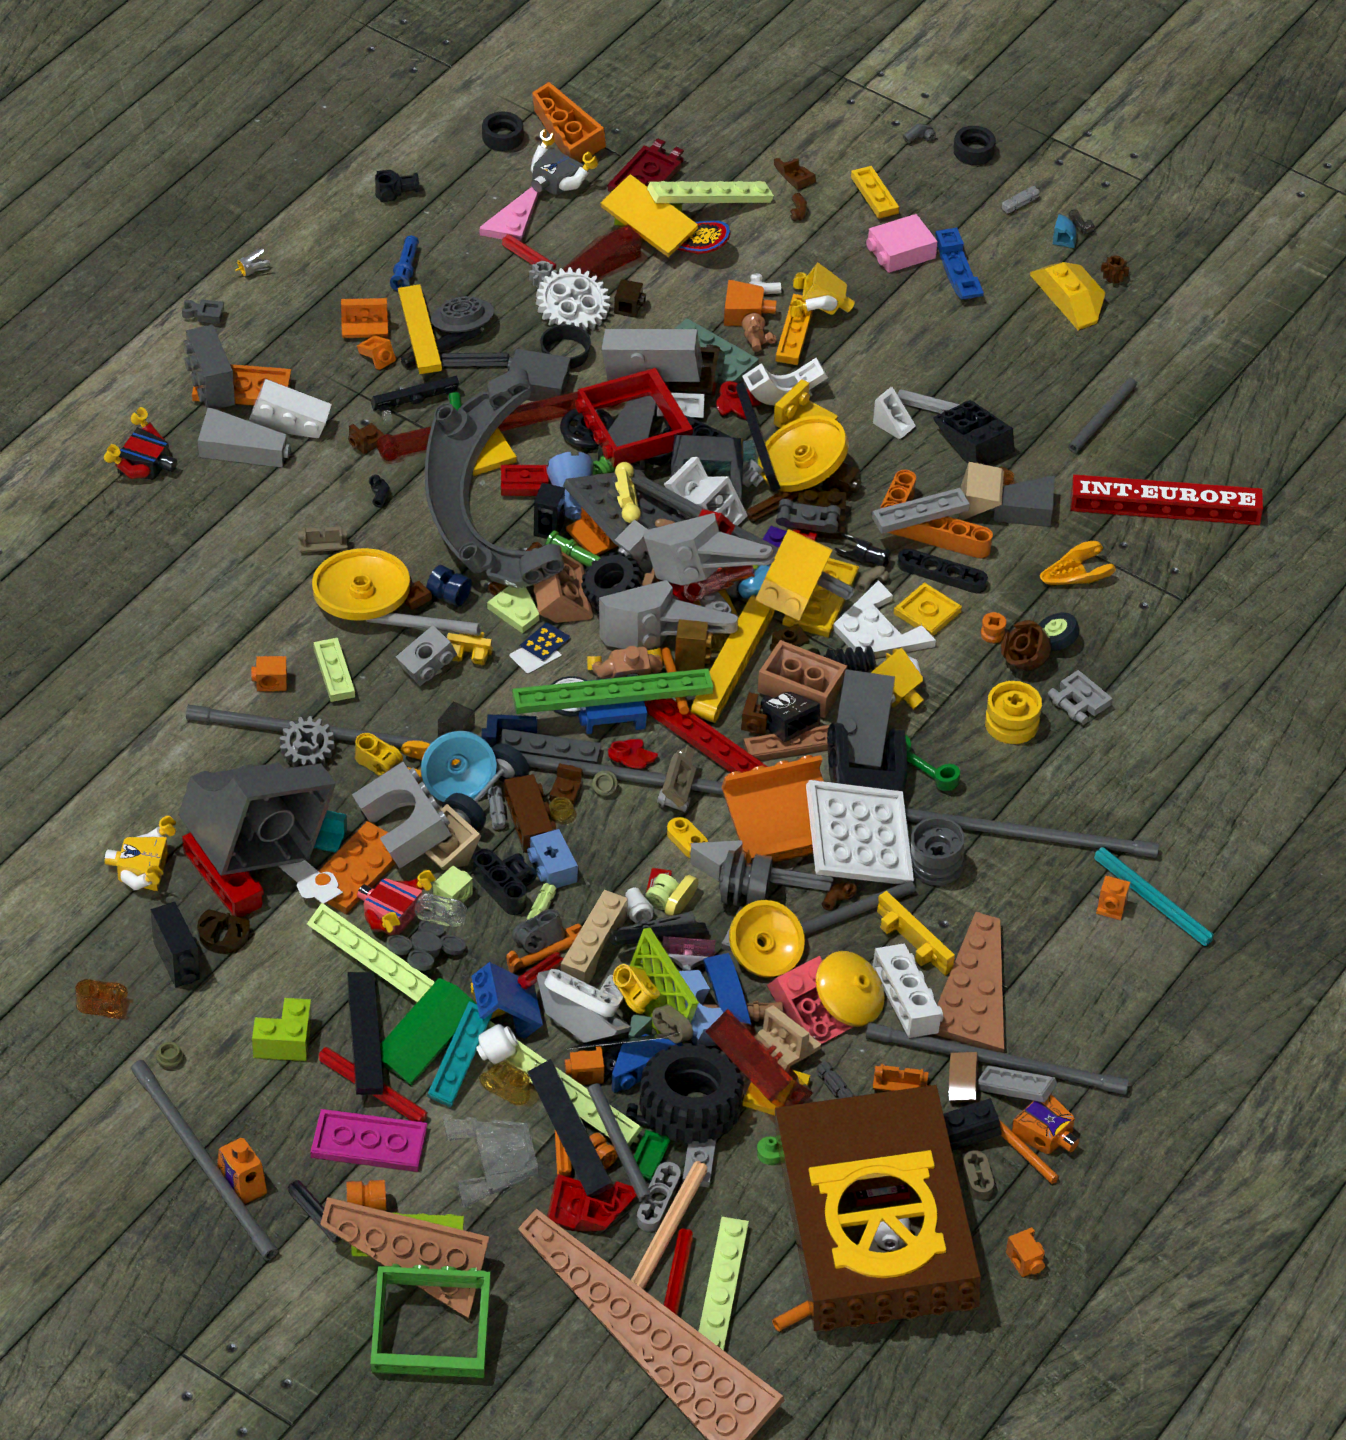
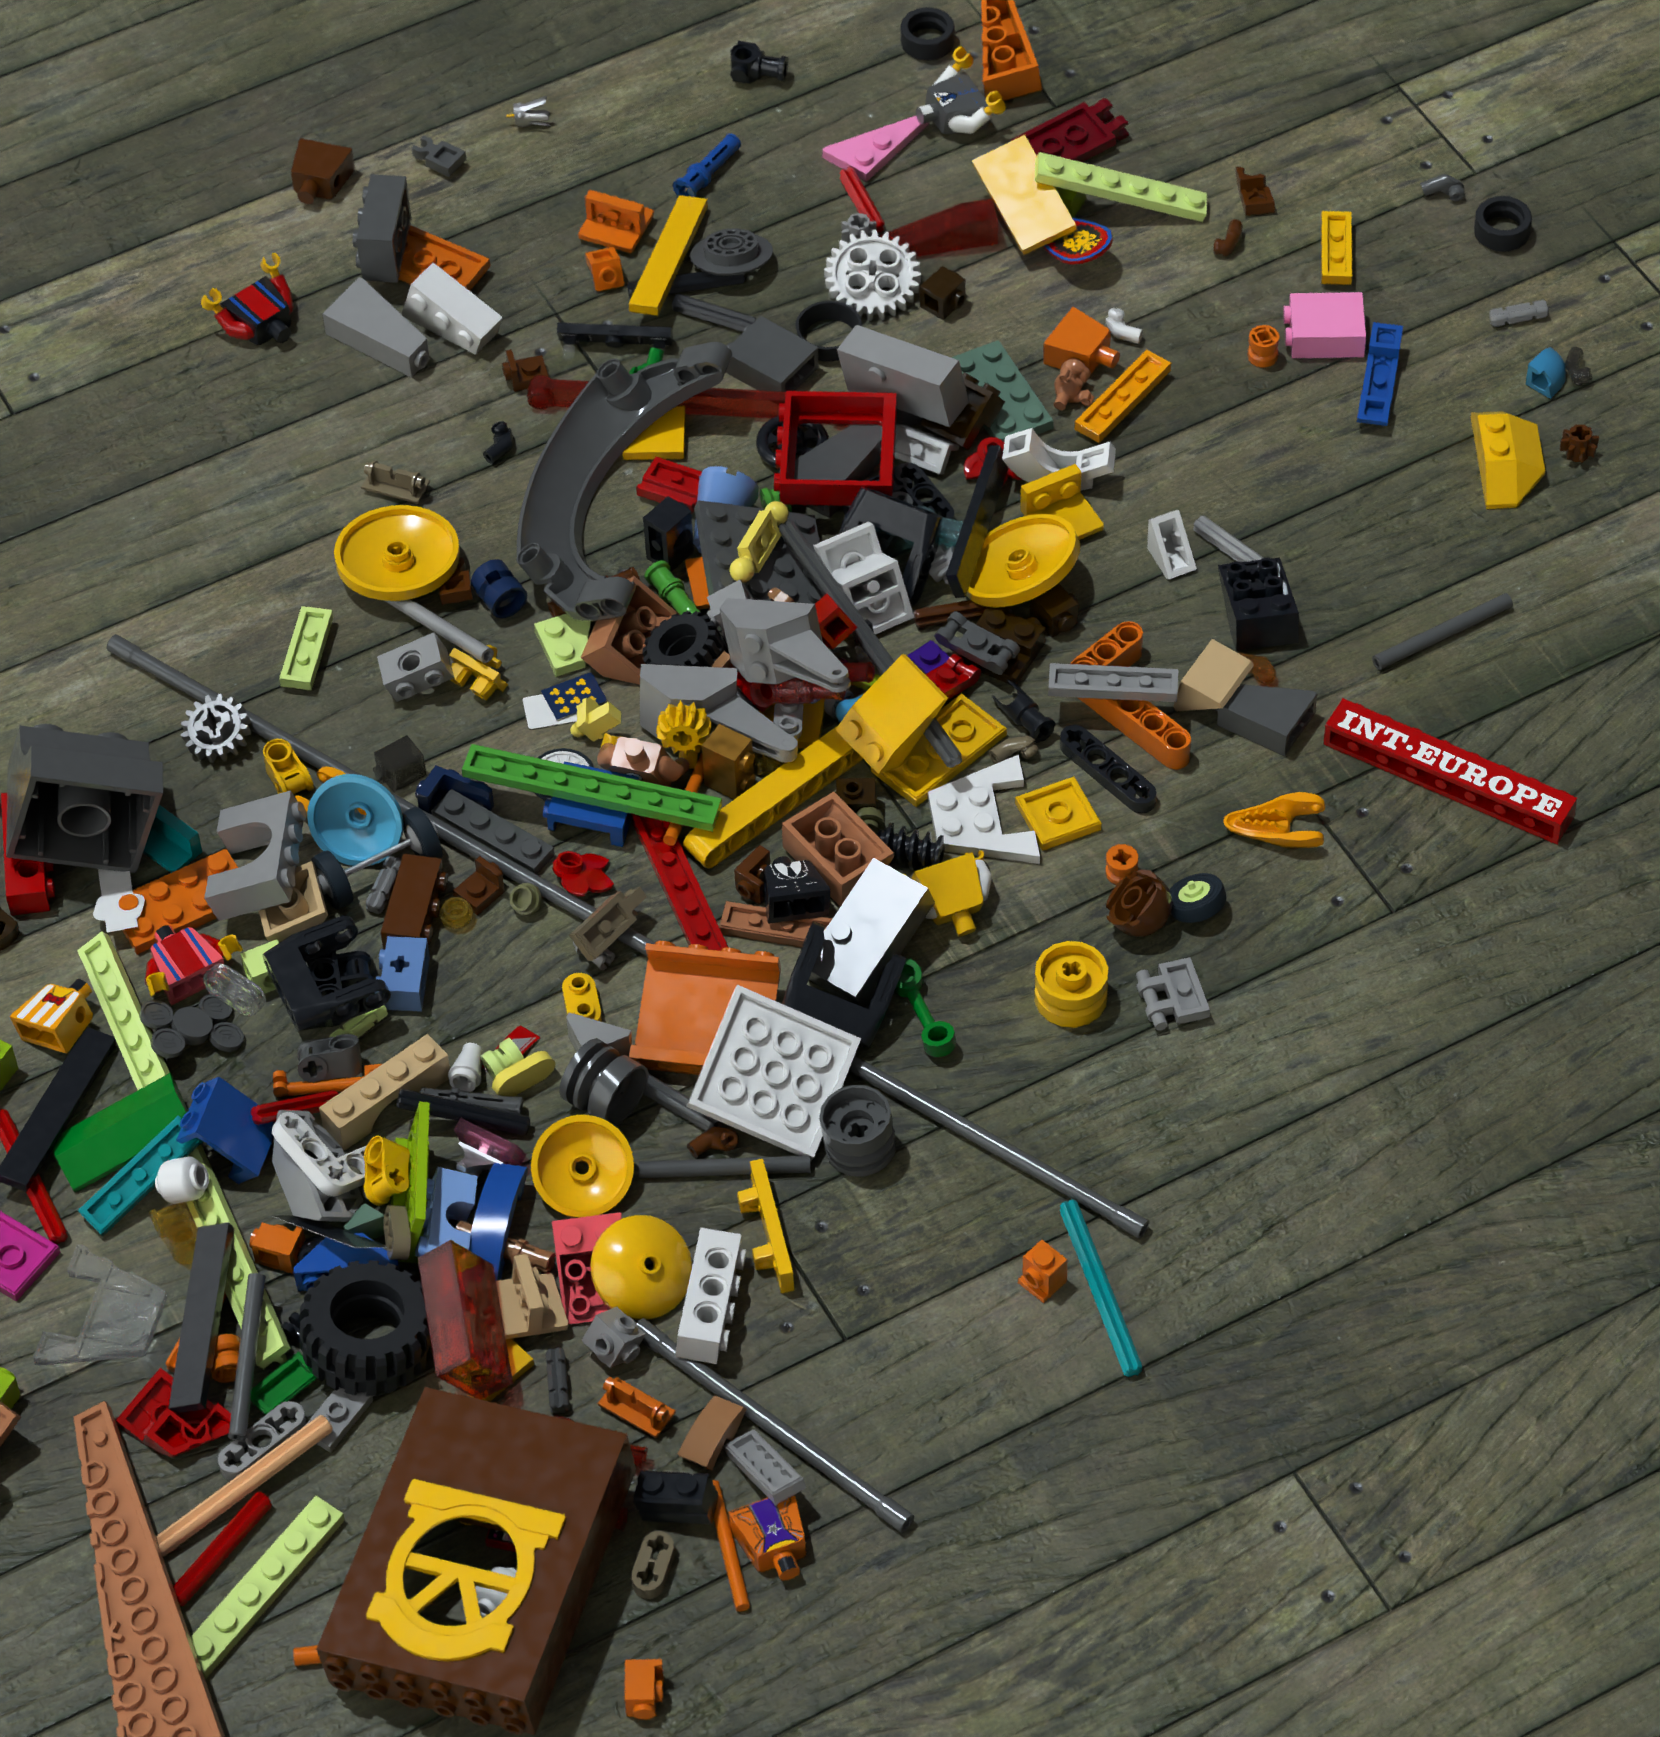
camera: 30 degrees right, 5 degrees up
orange brick [251,656,287,691] -> none
yellow torso [790,263,855,317] -> none
nougat wing [934,912,1004,1053] -> none
none -> light orange torso [9,979,93,1054]
none -> black connector [262,916,391,1031]
none -> reddish brown torso [291,138,355,204]
none -> light yellow piece [570,698,621,742]
none -> light grey brick [581,1307,646,1368]
none -> yellow gear [656,700,712,755]
none -> orange wheel [1248,325,1279,368]

